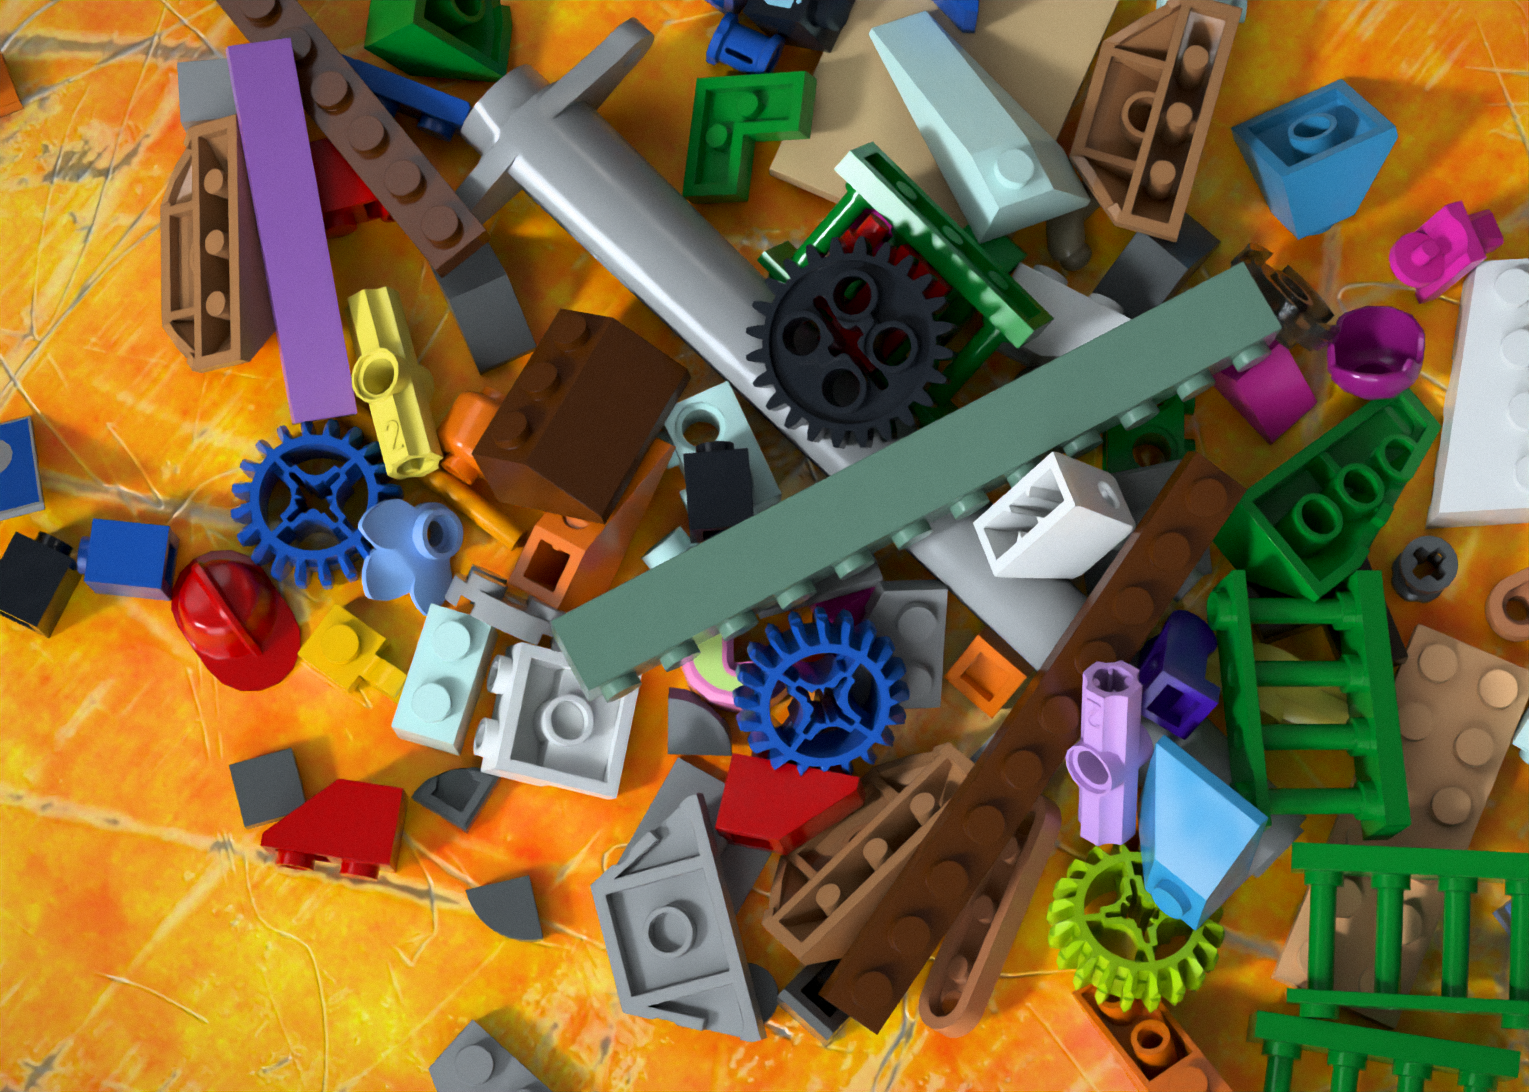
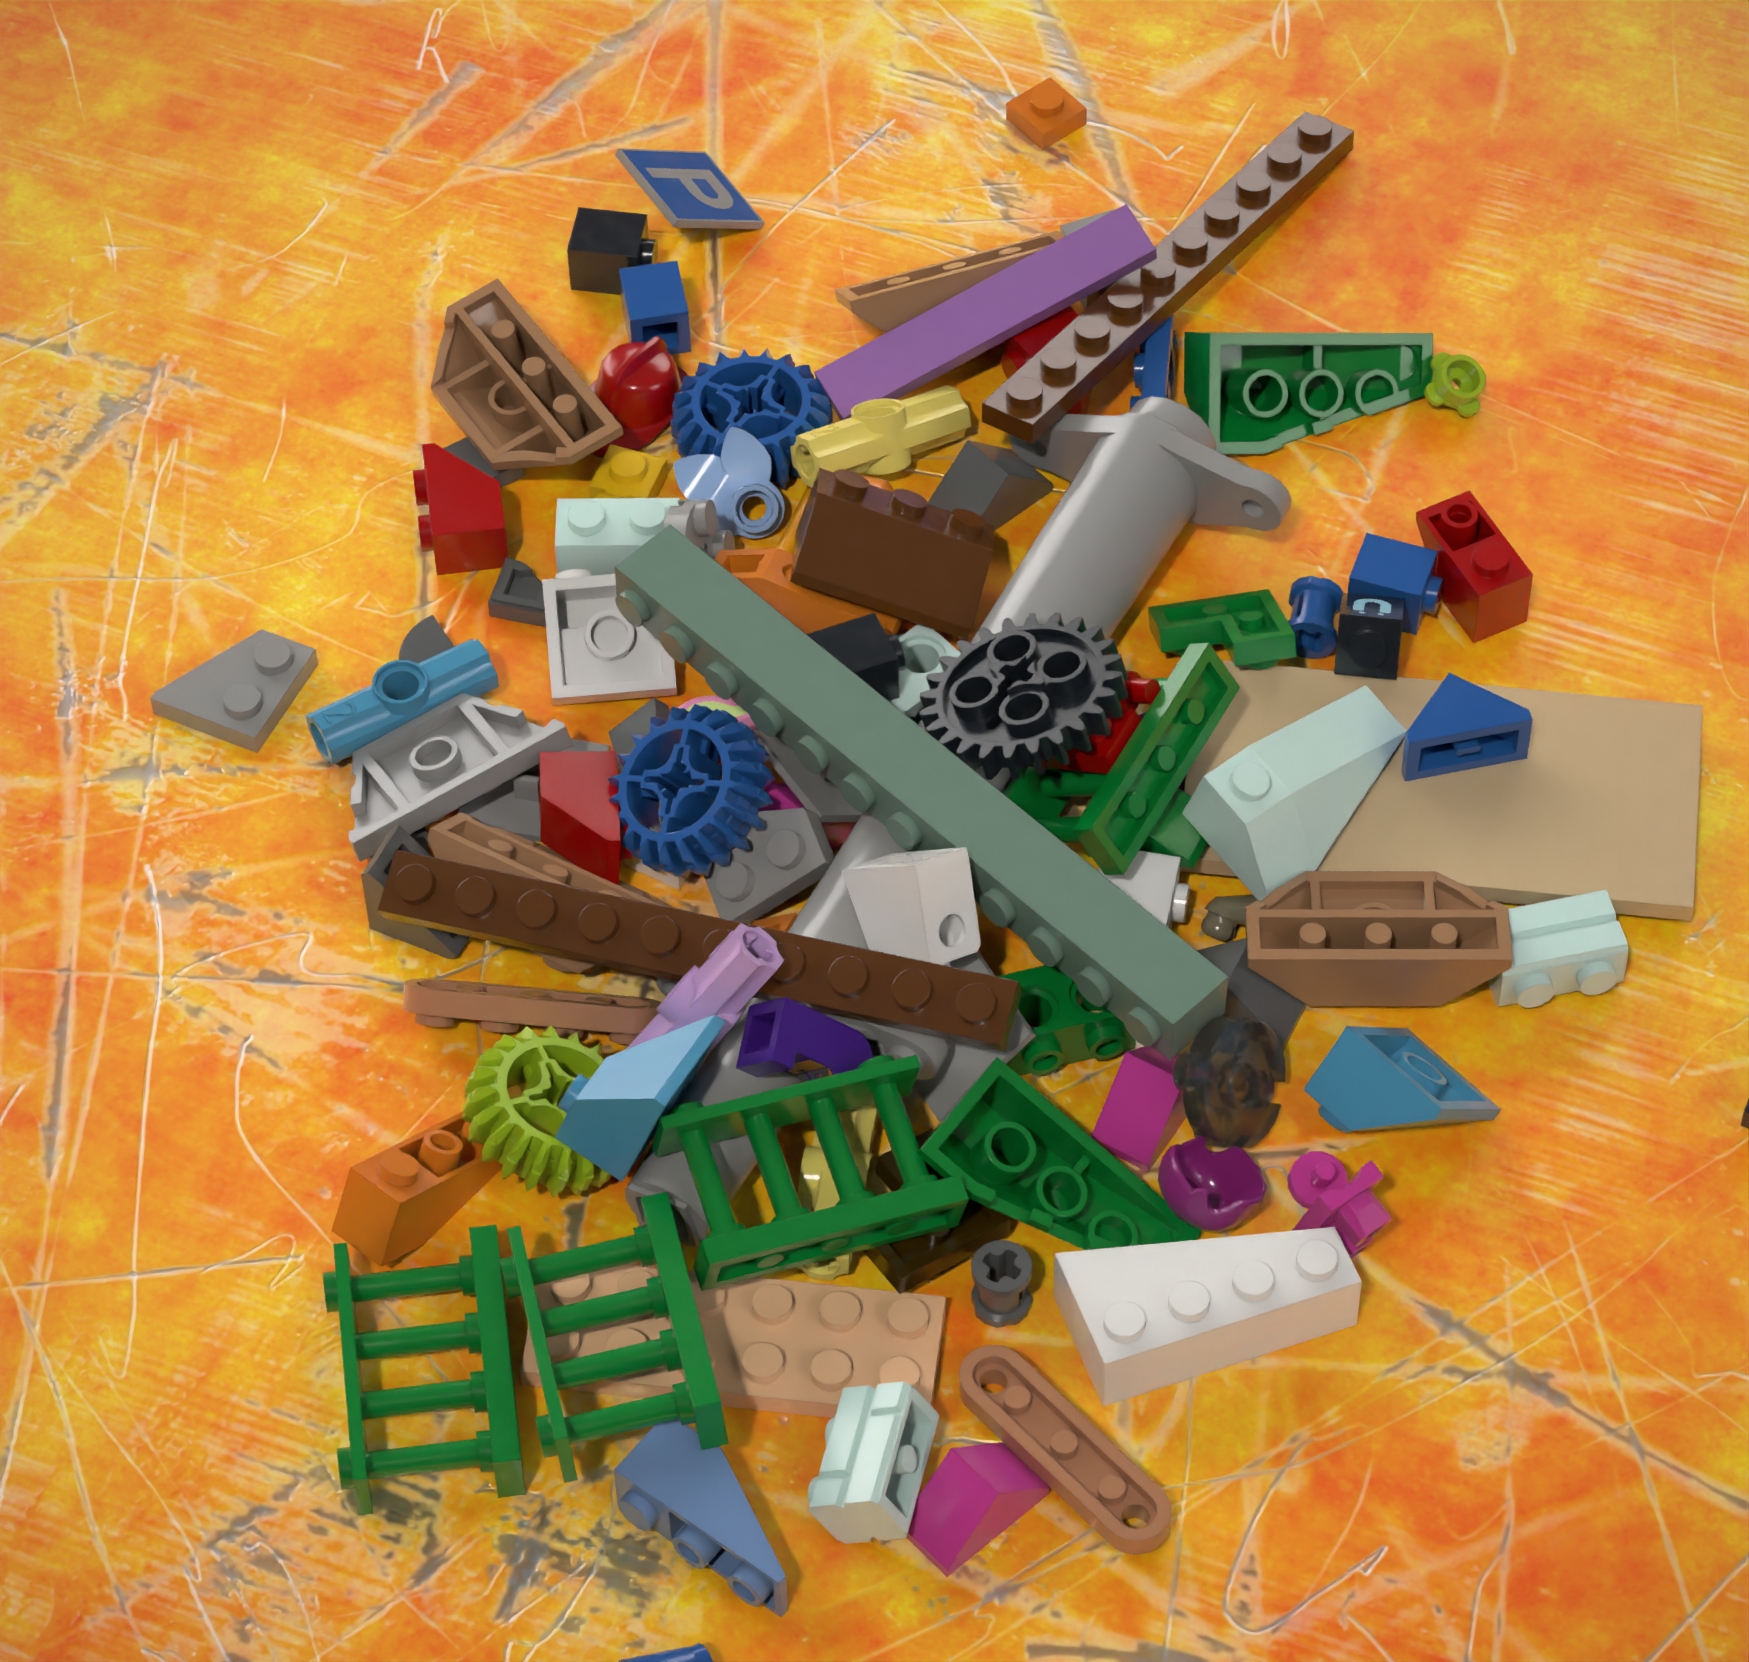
camera: 75 degrees right, 25 degrees down
none -> dark azure piece [306,639,499,764]
none -> medium nougat wedge [431,278,624,470]

